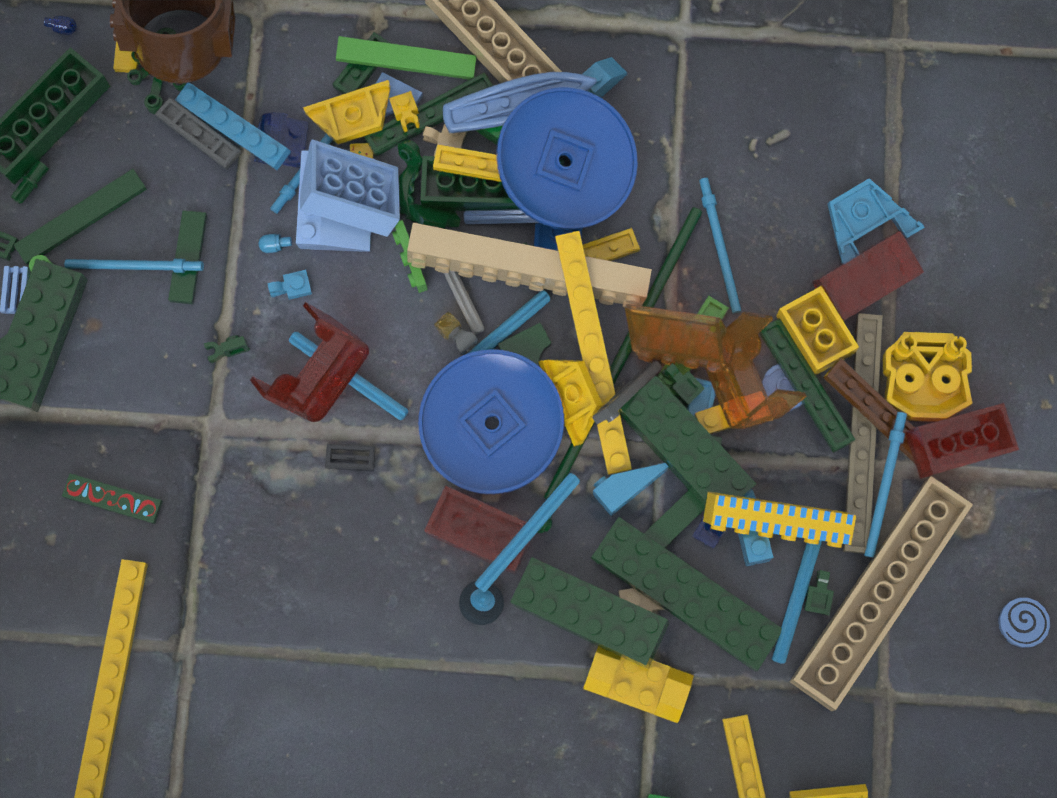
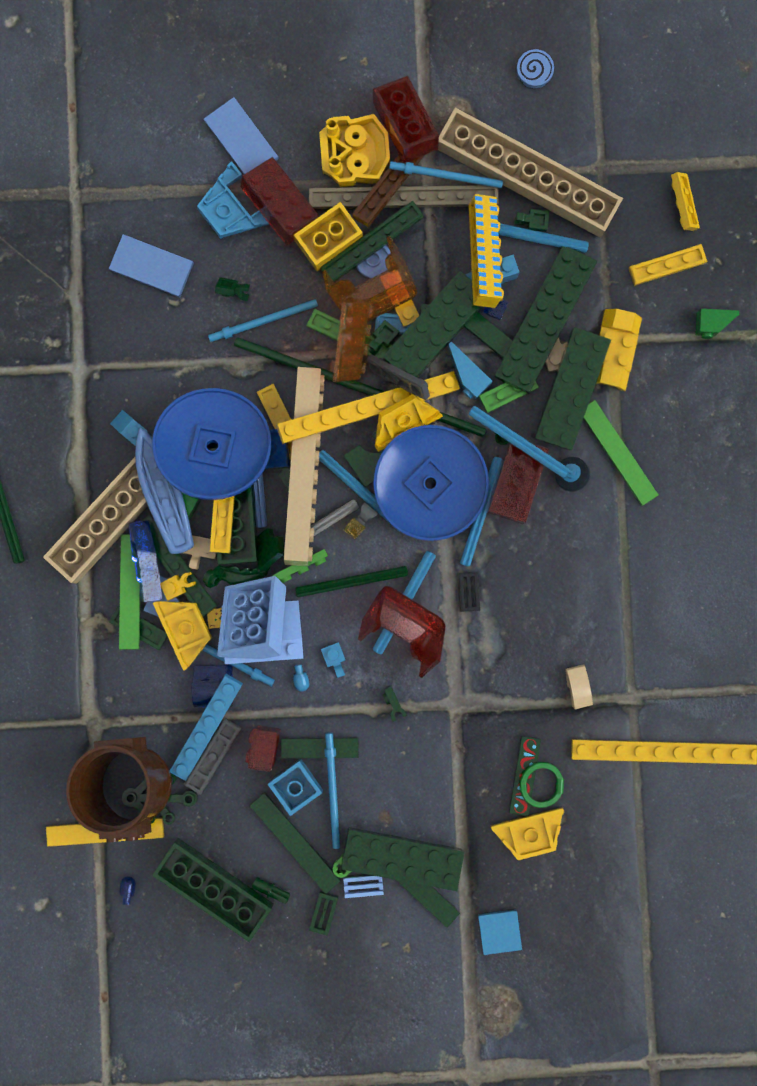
camera: 100 degrees left, 10 degrees up
none -> medium blue tile [109,234,194,298]
none -> clear blue slope [129,520,162,602]
none -> medium blue tile [204,97,279,181]
none -> dark green plate [215,277,250,301]
none -> clear red brick [245,725,281,772]
none -> dark azure brick [268,758,323,816]
none -> dark green axle [295,566,408,597]
none -> dark azure axle [460,457,503,566]
none -> bright green plate [479,382,539,414]
none -> yellow wing [490,807,564,860]
none -> green piece [520,762,564,808]
none -> tan slope [565,664,593,709]
none -> bright green tile [583,400,658,506]

